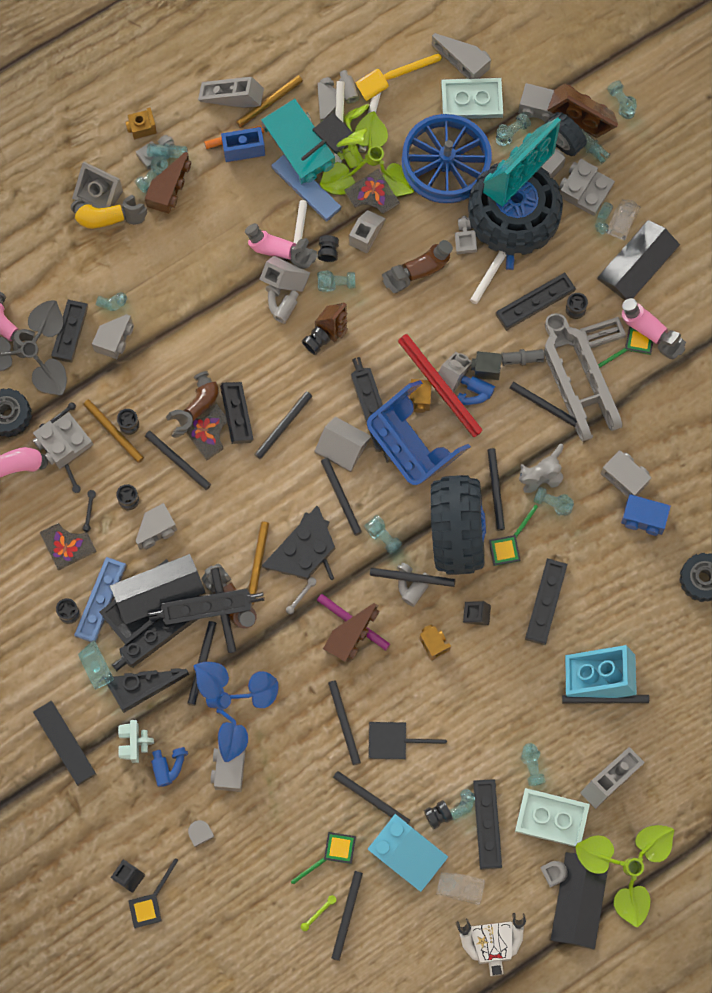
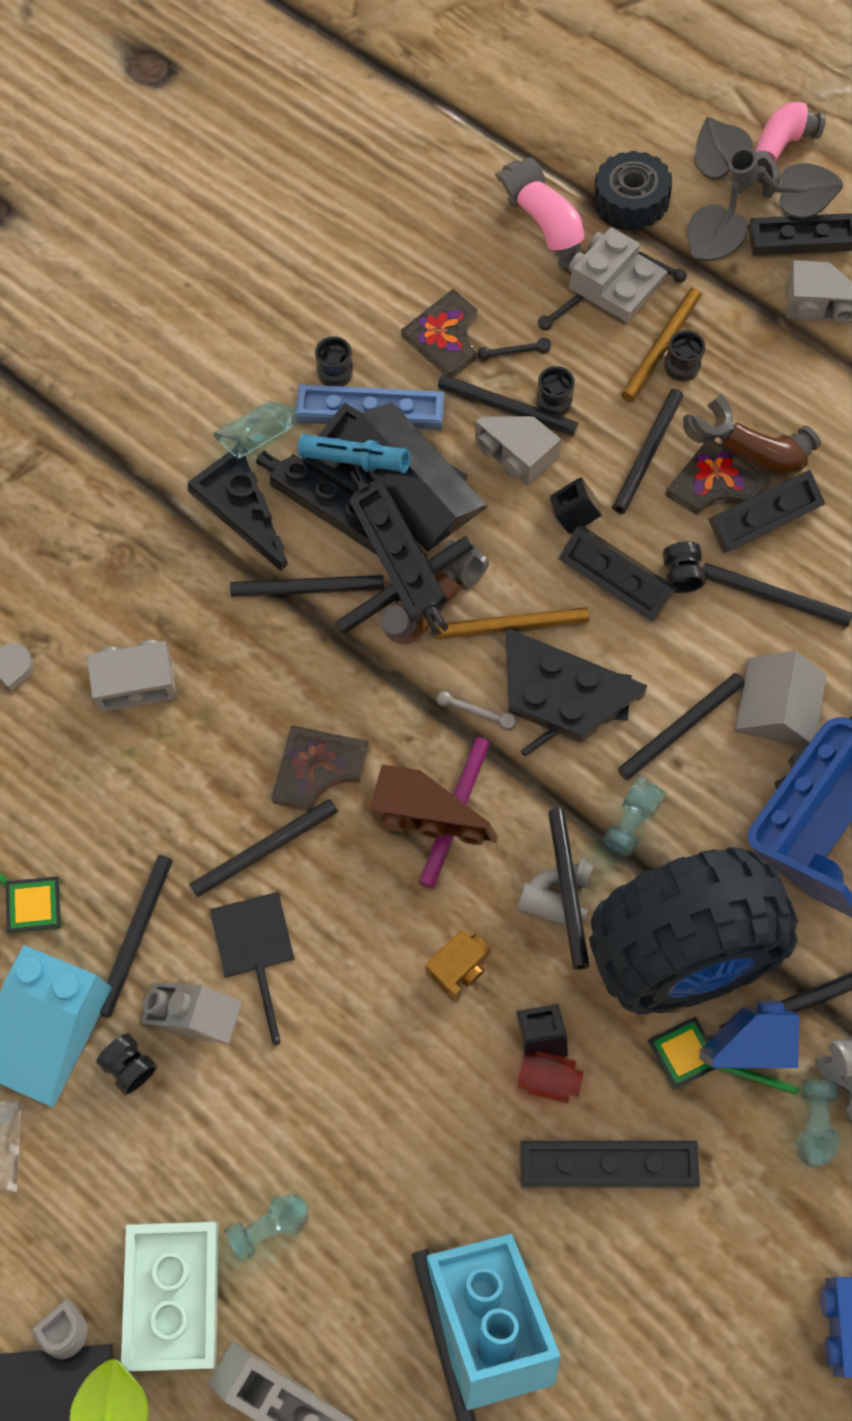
camera: 75 degrees right, 5 degrees down
black tile [33,700,96,786] -> none
light aqua hips [119,720,154,763] -> none
blue plant [151,747,188,787] -> none
blue plant [194,662,279,762] -> none
clear light blue arm [450,789,475,820] -> none
black tile [473,779,502,870] -> none
none -> light grey slope [140,983,242,1044]
none -> clear smoke tile [271,725,369,811]
none -> dark azure pin [297,433,411,473]
none -> black bar [438,374,579,437]
none -> clear red brick [517,1051,583,1104]
none -> black slope [550,477,602,534]
none -> black plate [558,525,677,622]
none -> black wheel [662,541,706,593]
none -> blue slope [699,1000,799,1068]

